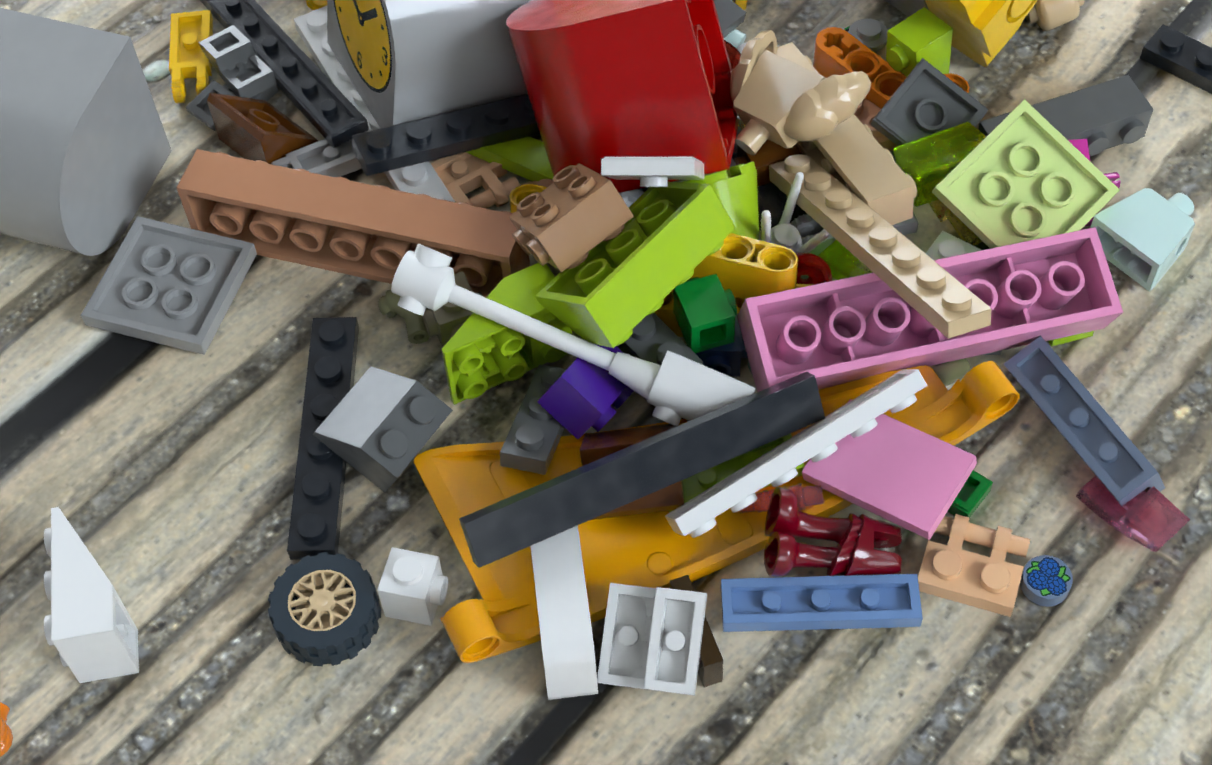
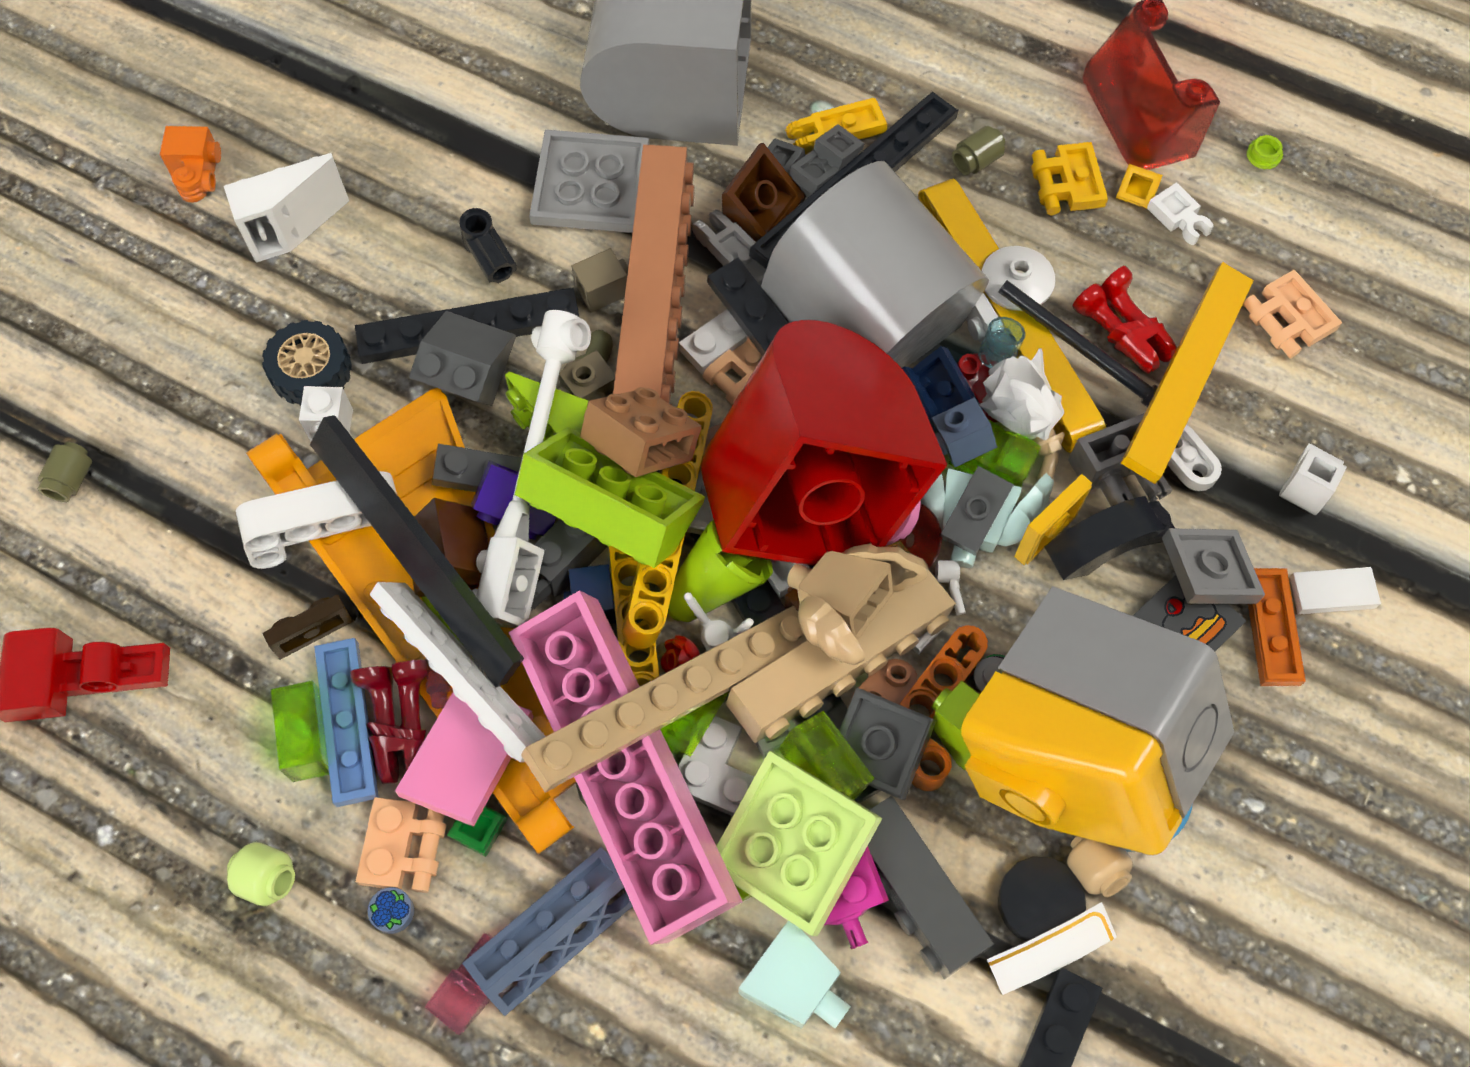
camera: 75 degrees right, 10 degrees up
white slope [597,583,707,696] -> none
white plate [601,157,704,187] -> none
green brick [673,273,737,353] -> none
none -> yellowish green head [227,842,295,906]
none -> clear neon green brick [271,680,329,782]
none -> black piece [459,208,517,283]
none -> dark tan brick [571,248,628,313]
none -> white sticker [987,902,1117,995]
none -> black tile [998,856,1086,942]

